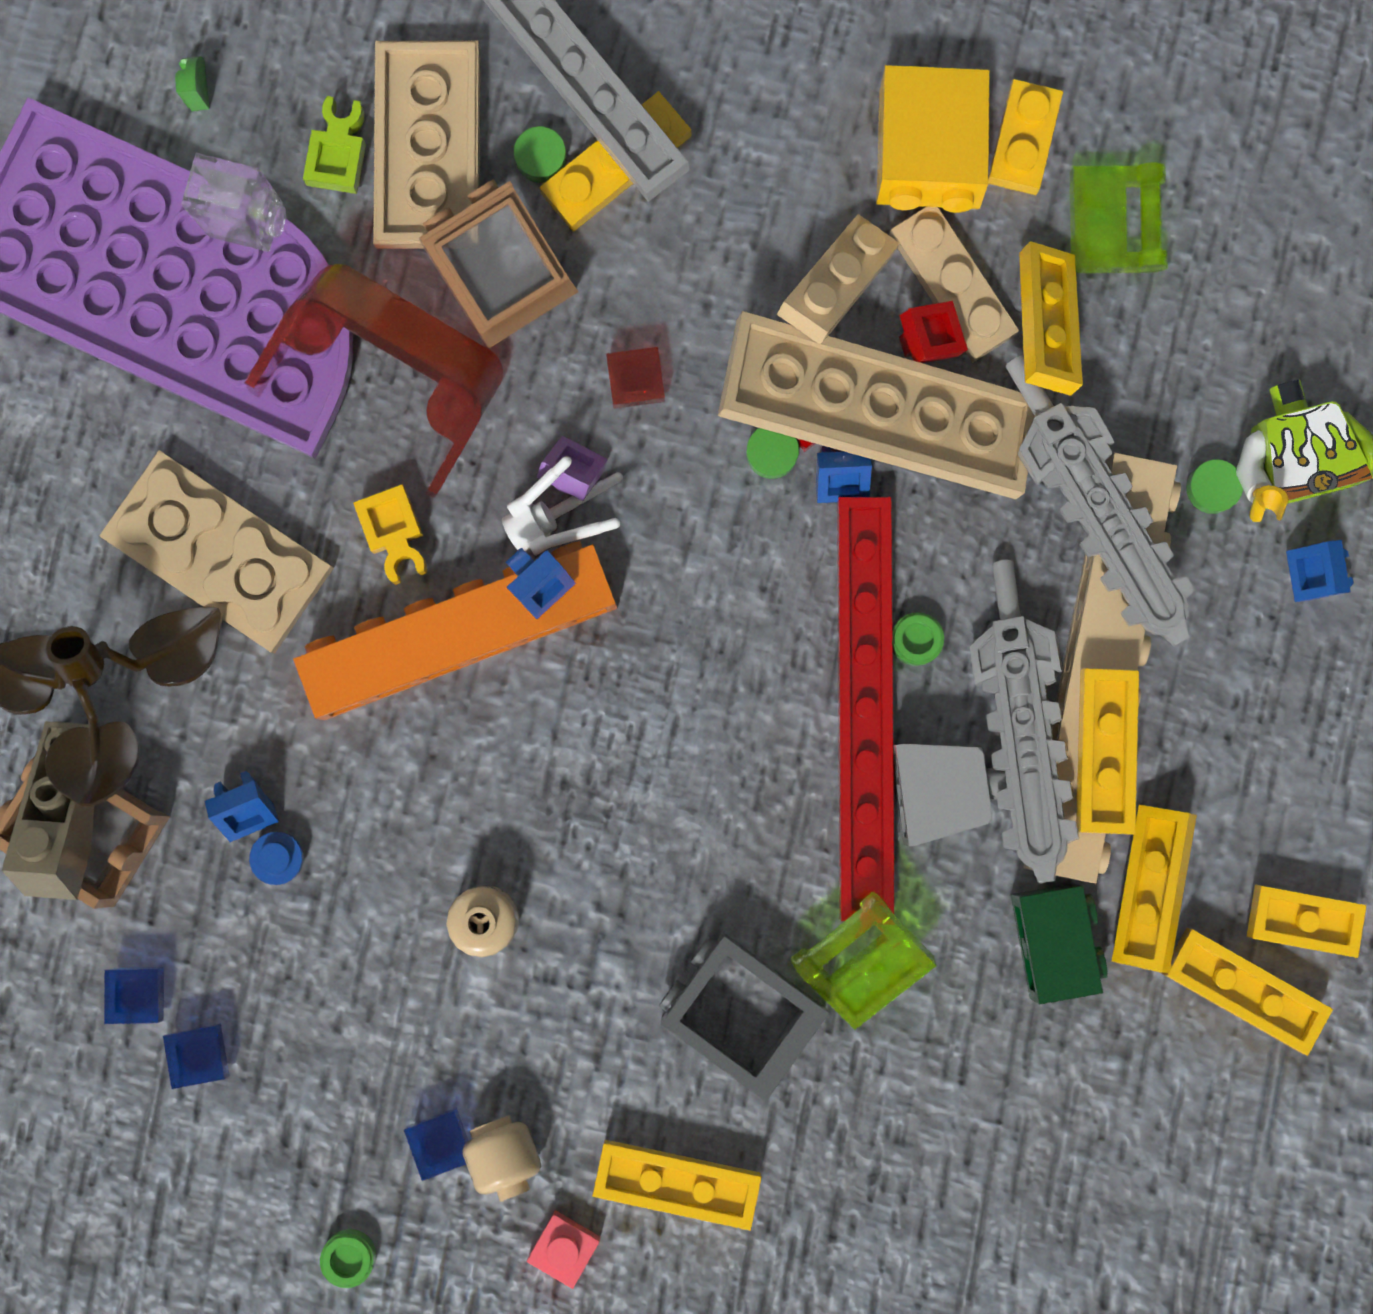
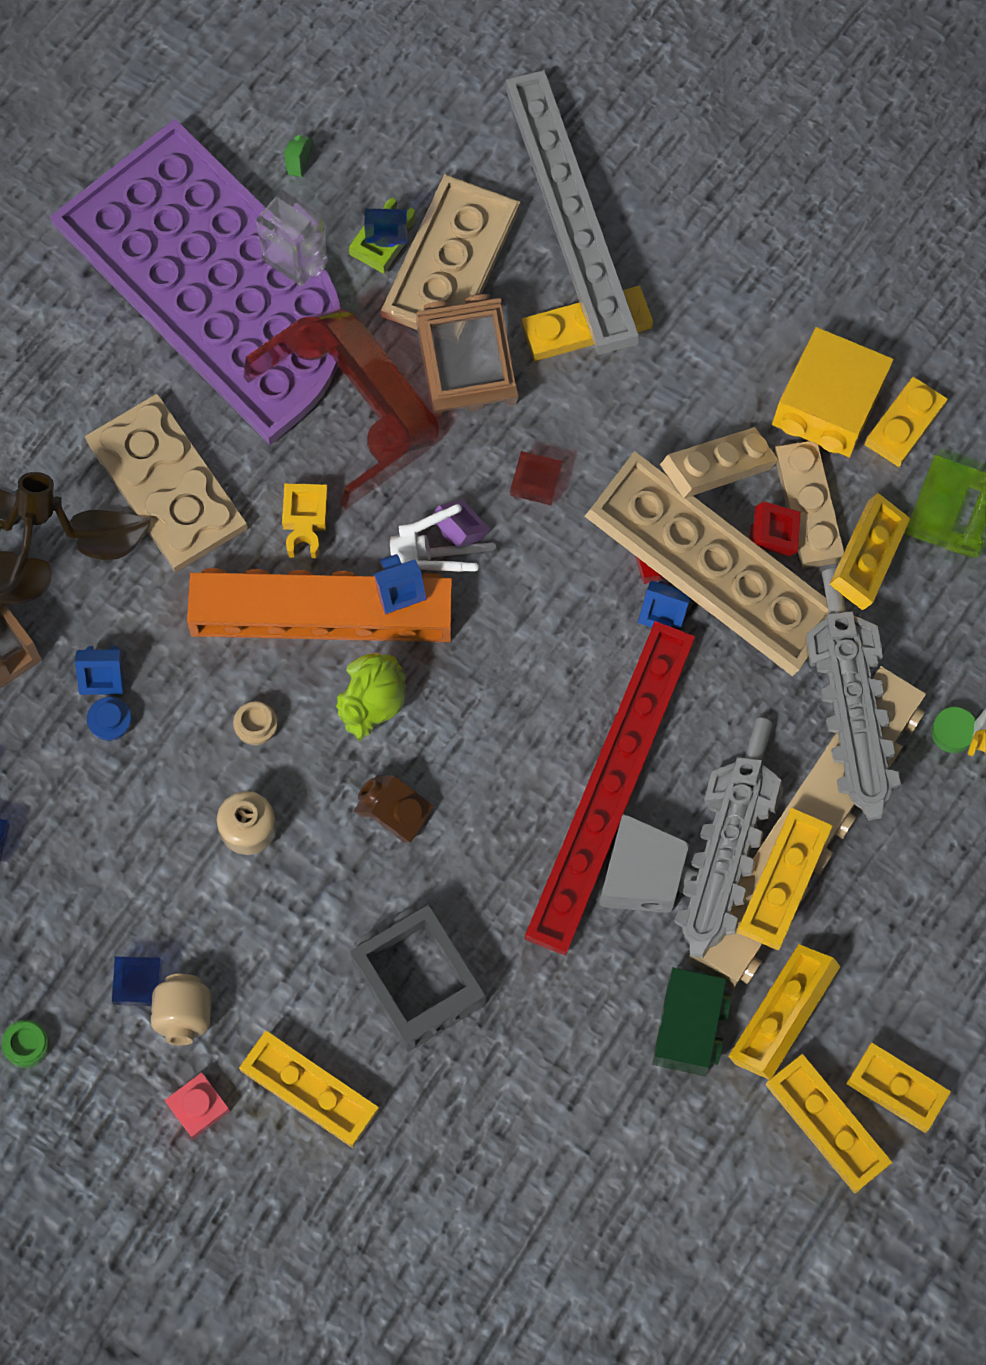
camera: 20 degrees right, 15 degrees down
bright green tile [514,126,567,183] -> none
bright green tile [746,428,799,479] -> none
clear neon green plate [791,892,937,1030] -> none
bright green tile [892,612,944,666] -> none
none -> tan plate [233,701,278,745]
none -> lime hair [336,653,406,741]
none -> reddish brown bracket [354,775,434,843]
none -> clear blue plate [364,208,408,247]

